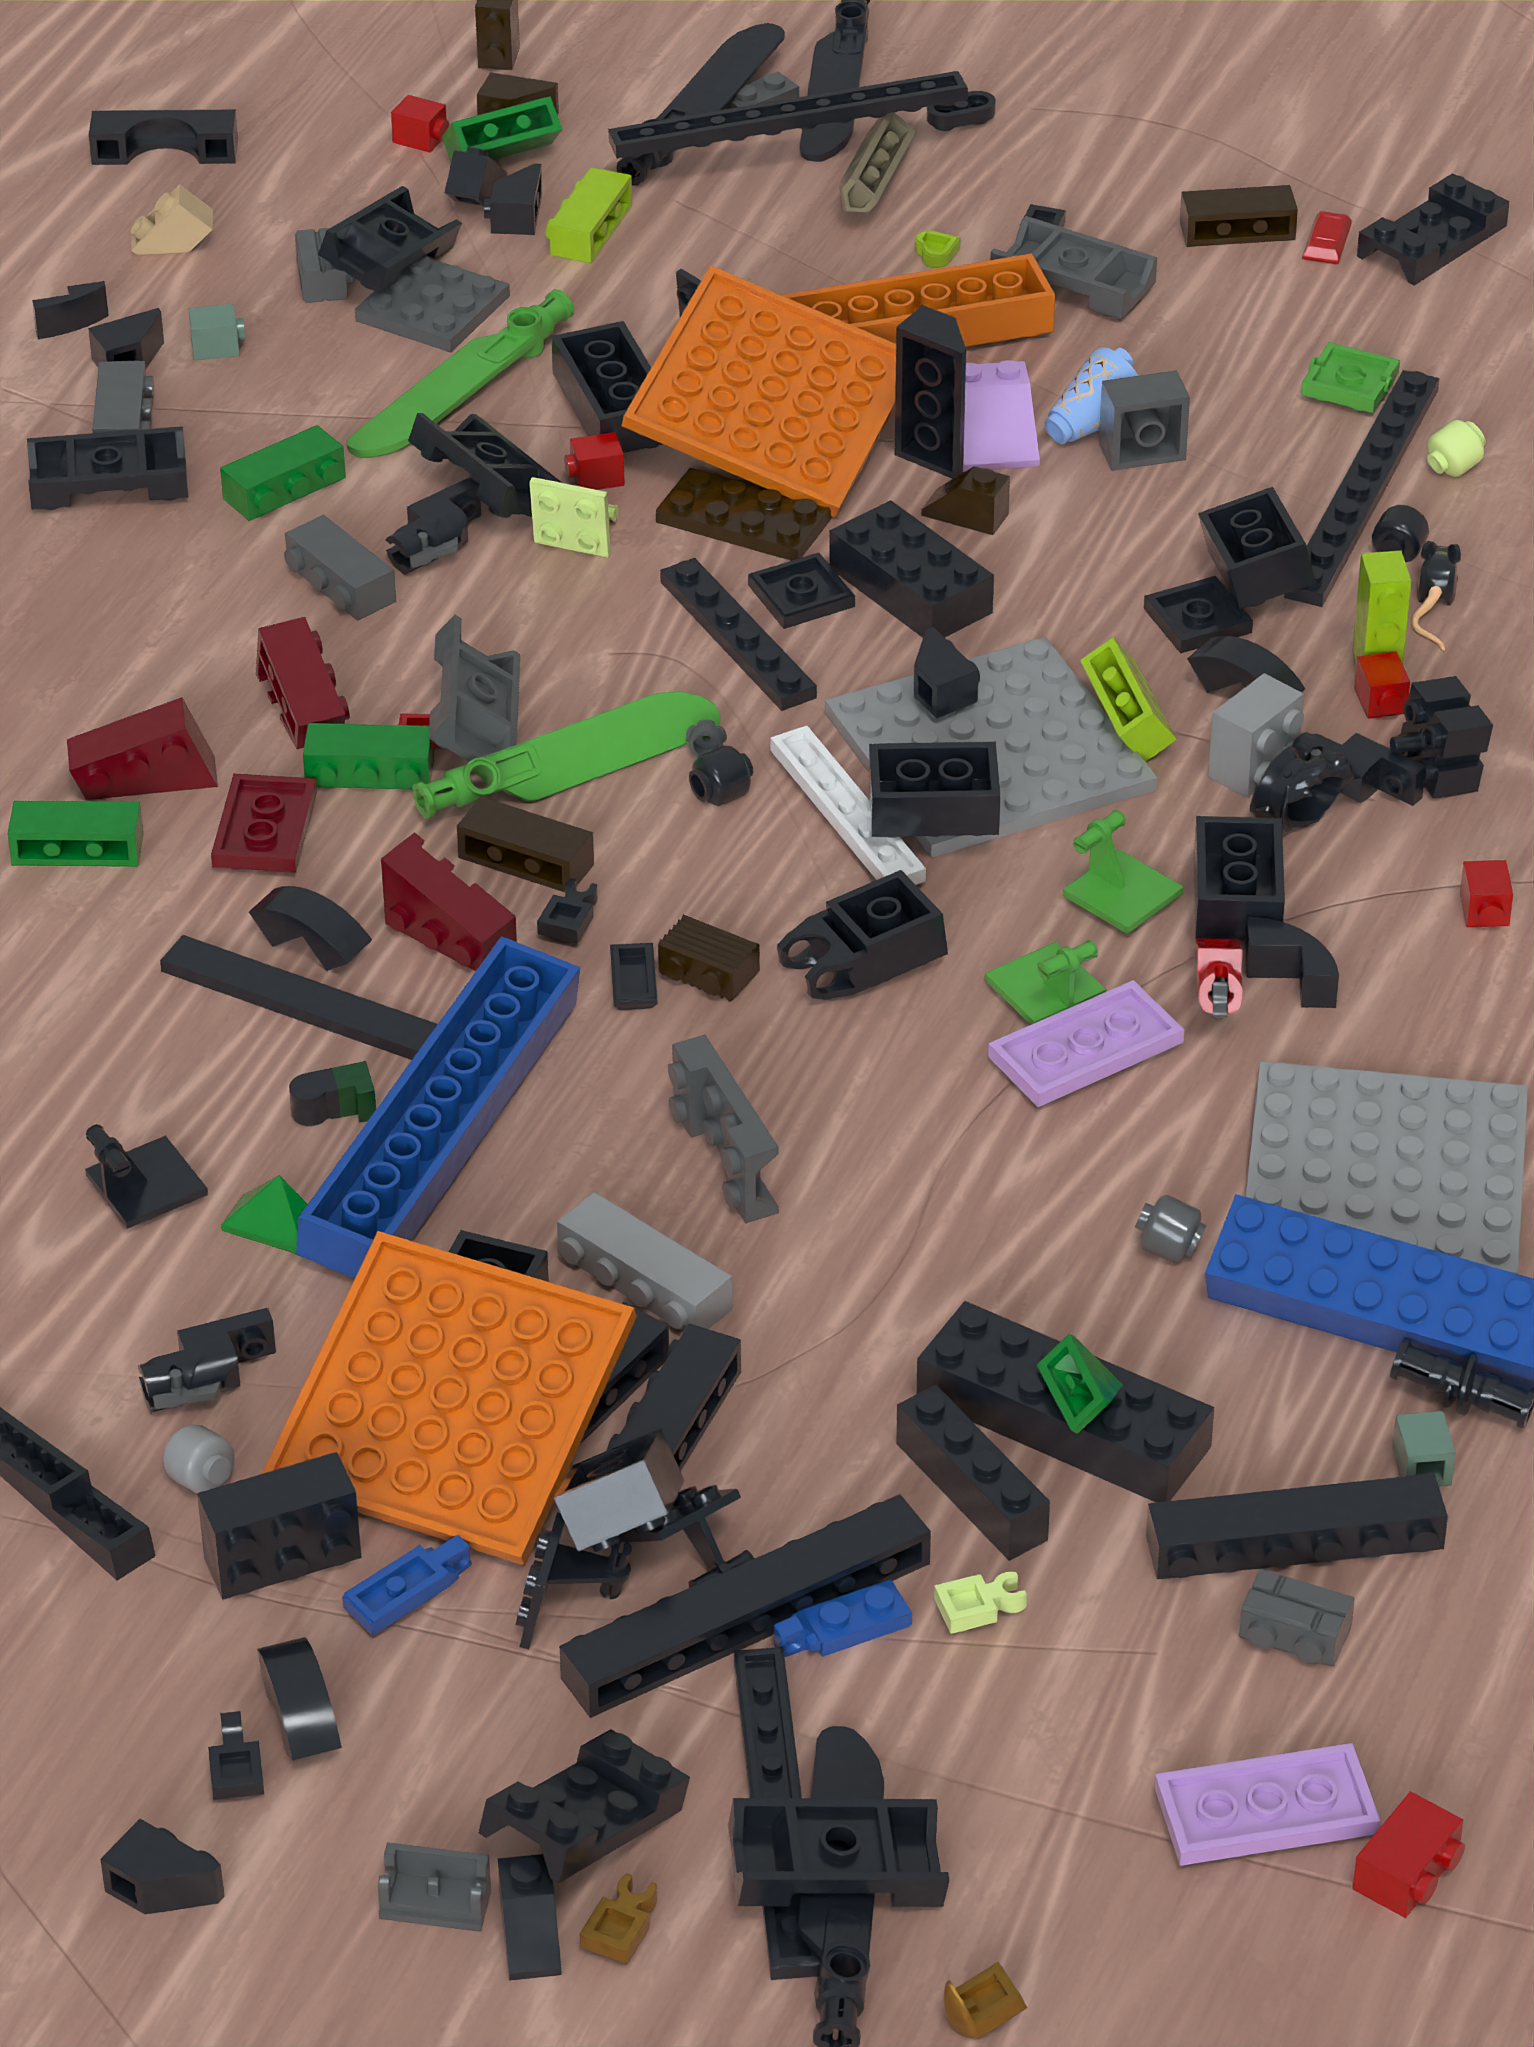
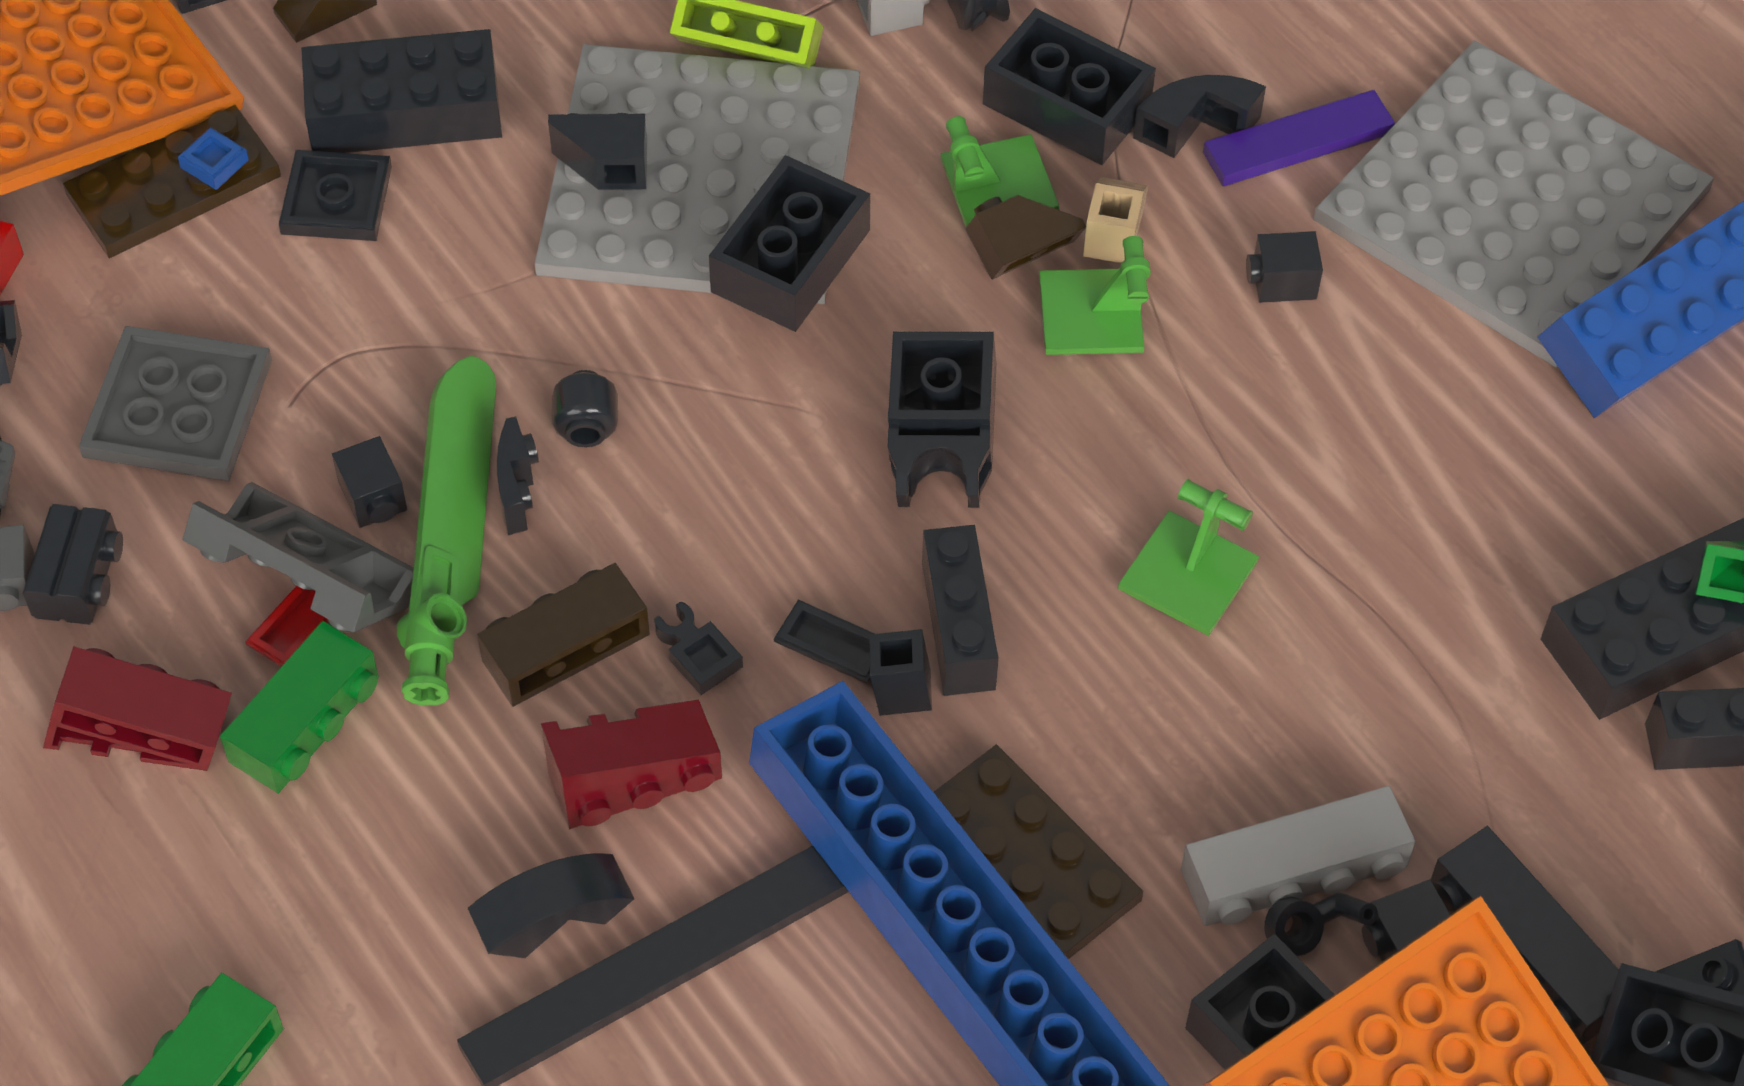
camera: 60 degrees left, 15 degrees up
dark red wedge [67,697,218,800] -> none
dark red plate [211,773,317,872] -> none
leg [289,1061,376,1126] -> none
yellowish green plate [530,477,619,558] -> none
dark brown brick [658,914,760,1002] -> none
black plate [660,558,817,711] -> none
dark grey piece [668,1034,779,1224] -> none
dark grey plate [686,720,727,757] -> none
white plate [770,726,926,885] -> none
lavender plate [988,980,1184,1107] -> none
dark grey head [1135,1195,1206,1263] -> none
plate [1194,938,1243,1019] -> none
none -> black brick [23,504,123,625]
none -> dark grey plate [79,326,272,481]
none -> blue tile [178,127,249,190]
none -> black brick [332,436,407,528]
none -> black slope [497,416,539,536]
none -> black brick [869,629,932,716]
none -> black brick [922,525,999,696]
none -> dark brown plate [934,744,1143,959]
none -> dark brown slope [965,195,1086,280]
none -> tan slope [1083,177,1148,263]
none -> bright green plate [1118,479,1259,636]
none -> dark purple tile [1203,90,1395,187]
none -> black brick [1246,231,1323,303]
none -> black plate [1264,893,1378,956]

